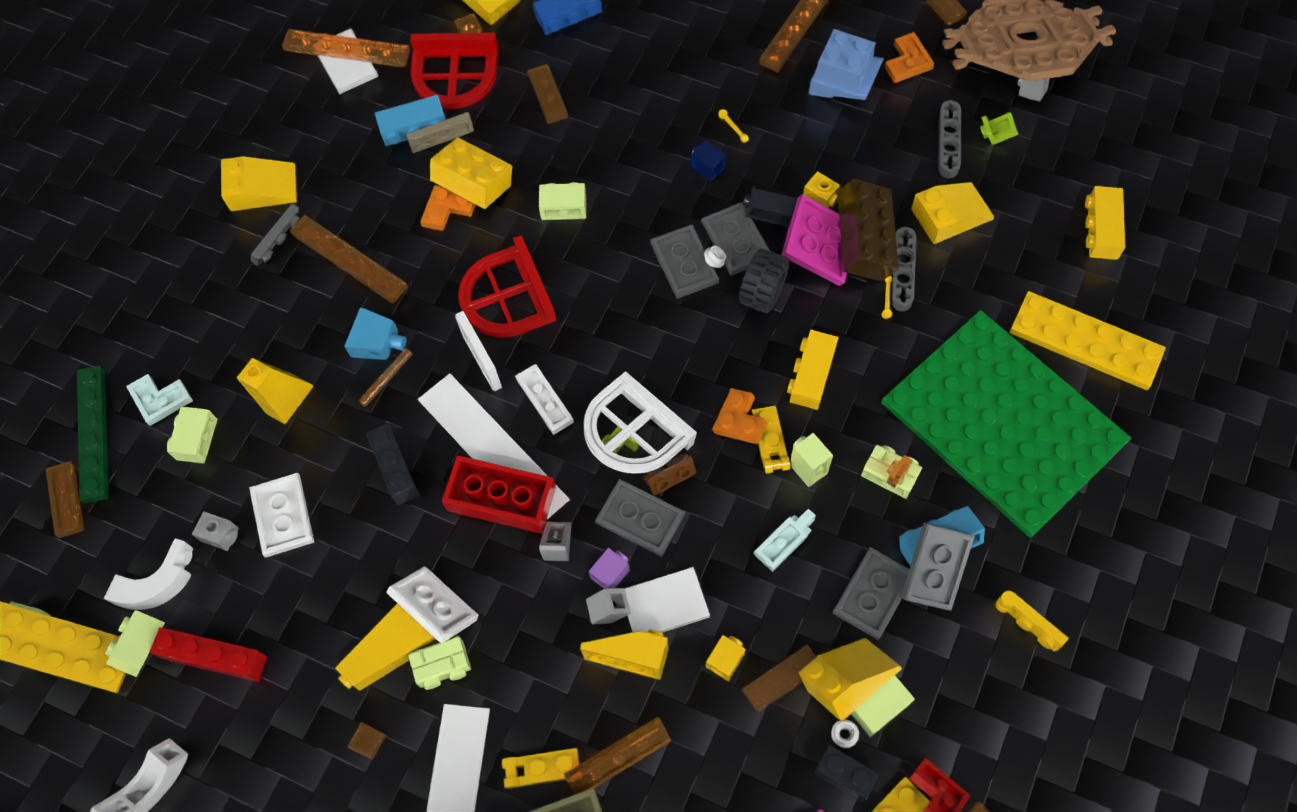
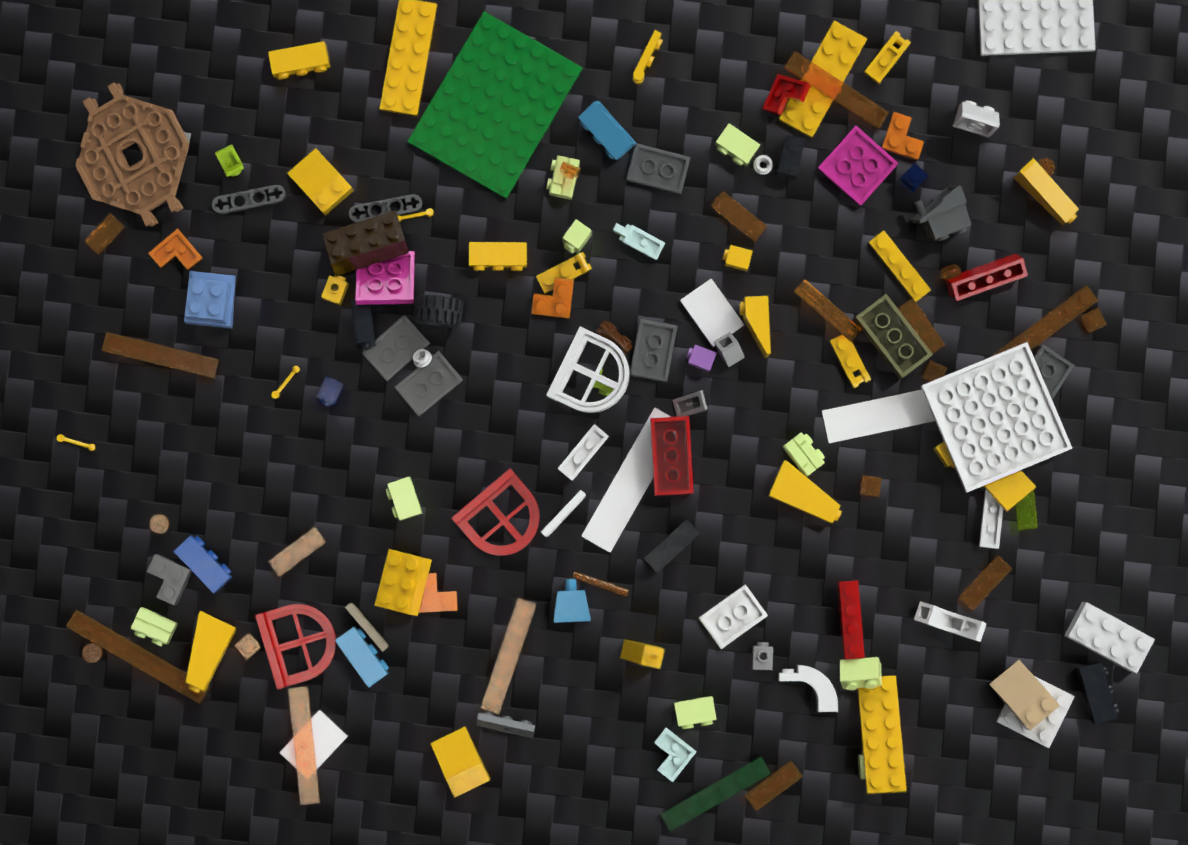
camera: 120 degrees left, 20 degrees up
white tile [387,566,479,644] -> none
yellow slope [798,638,901,722] -> none
tile [901,522,975,611] -> none

